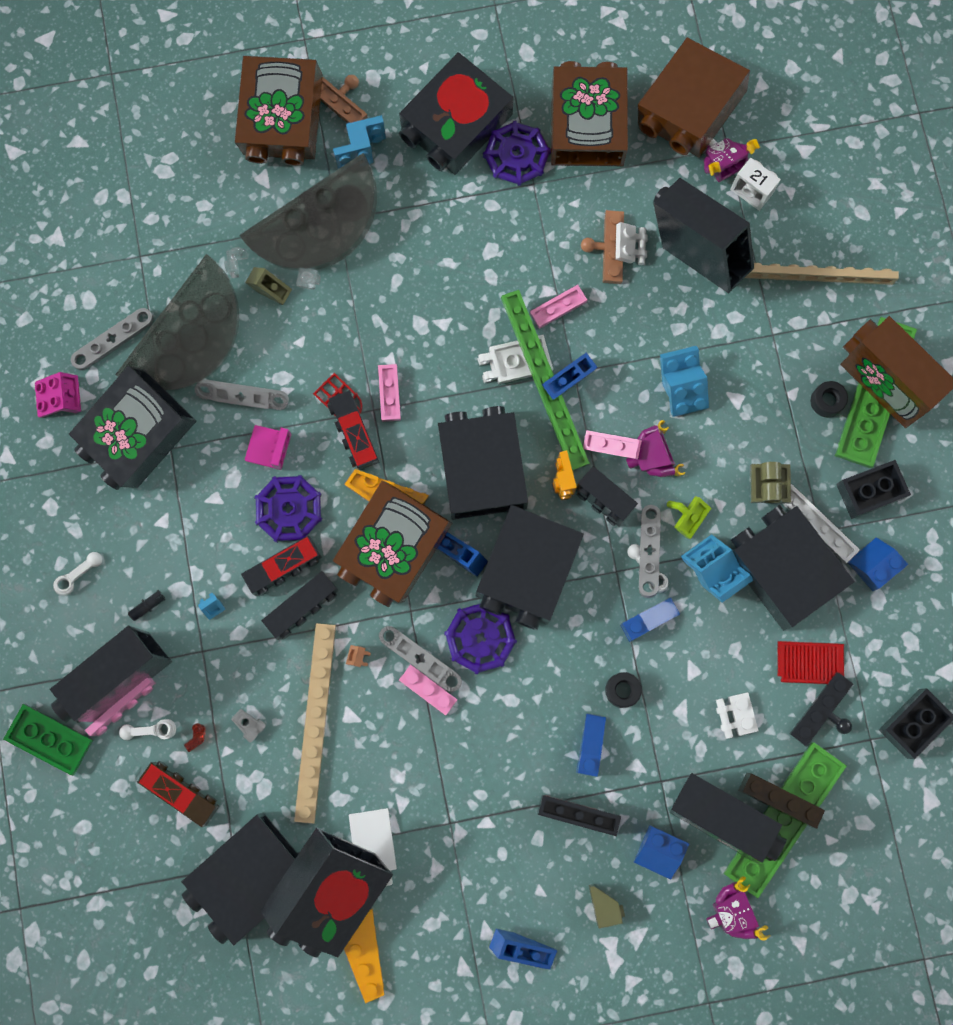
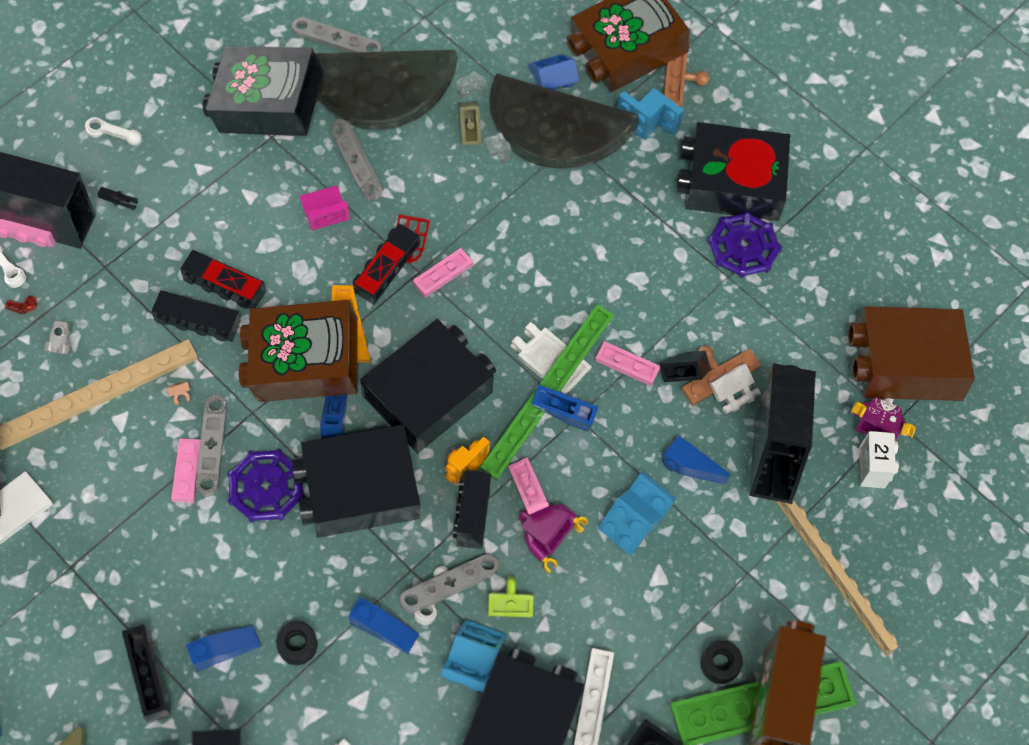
camera: 50 degrees right, 15 degrees down
dark pink bracket [35,372,81,418] -> none
dark azure tile [198,593,226,620] -> none
dark purple plate [254,475,323,543] -> none
brick [551,61,628,167] -> none
olive plate [750,462,791,504] -> none
none -> slope [528,54,579,93]
none -> black slope [659,350,710,382]
none -> blue slope [662,435,730,485]

